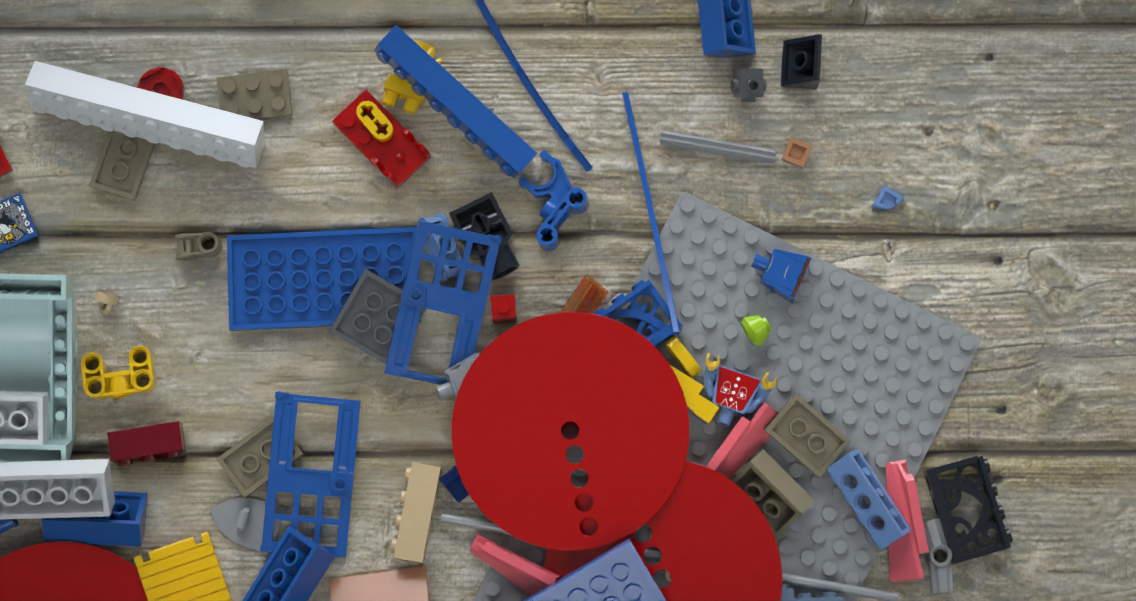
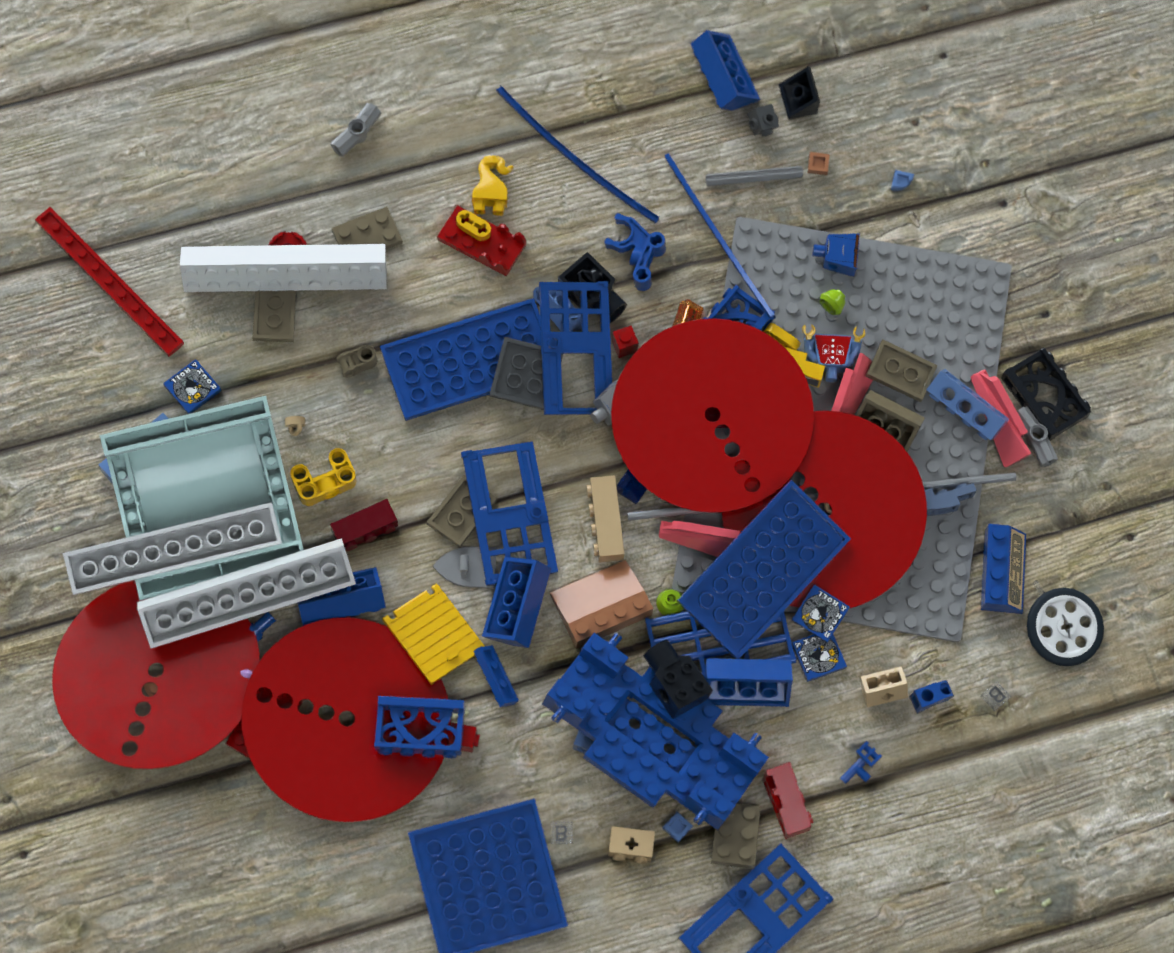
camera: 25 degrees left, 10 degrees down
blue brick [374,25,537,179] -> none

